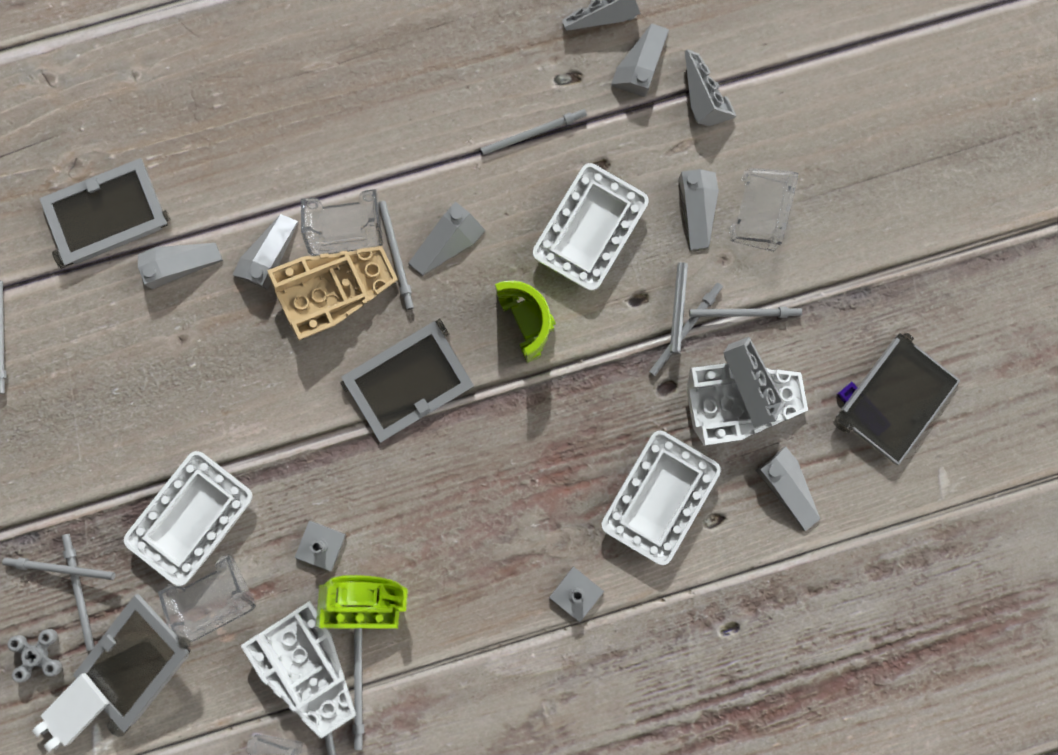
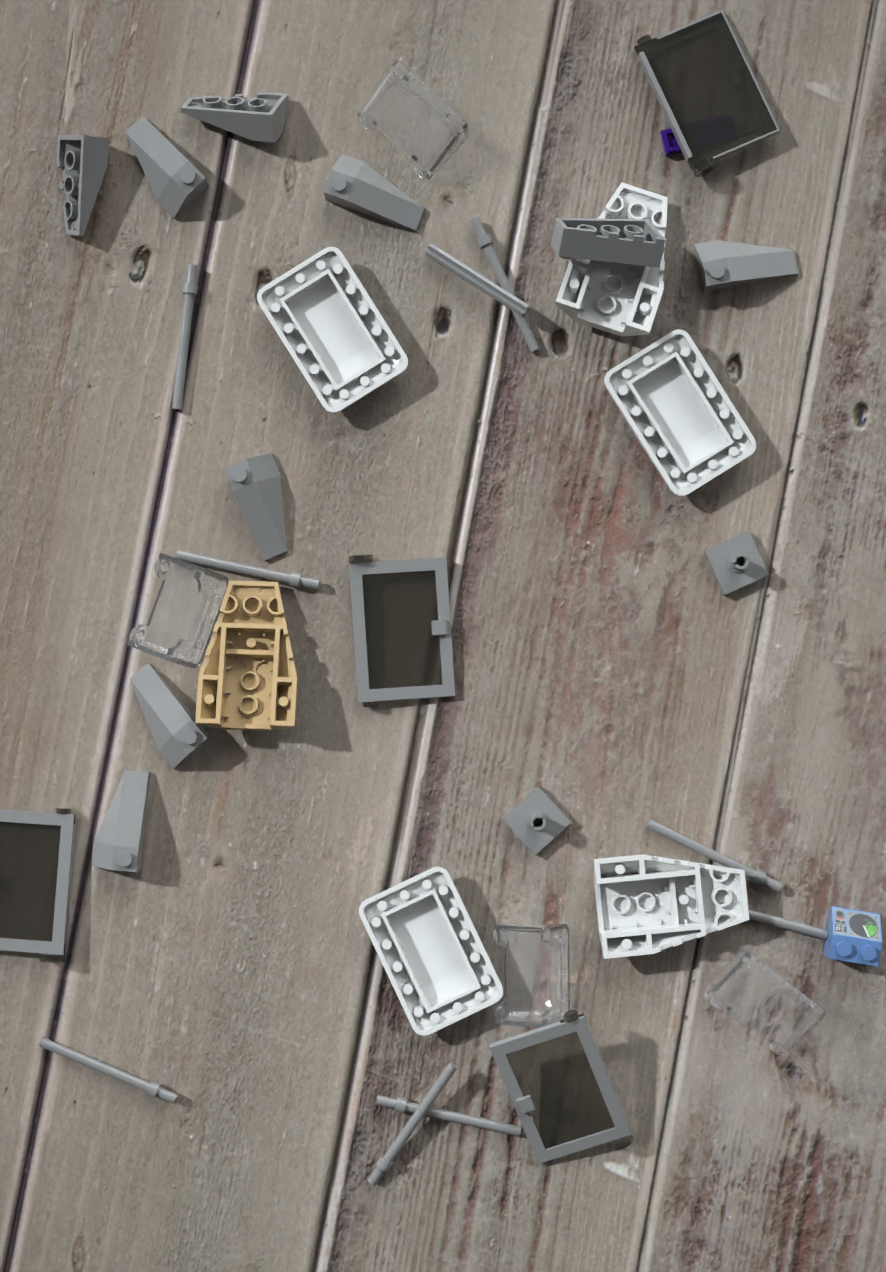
camera: 55 degrees left, 5 degrees up
light grey gear [8,629,62,683] -> none
white tile [32,673,110,752] -> none
lime piece [316,575,408,629] -> none
lime piece [495,281,556,363] -> none
light grey bar [689,307,802,318] -> none

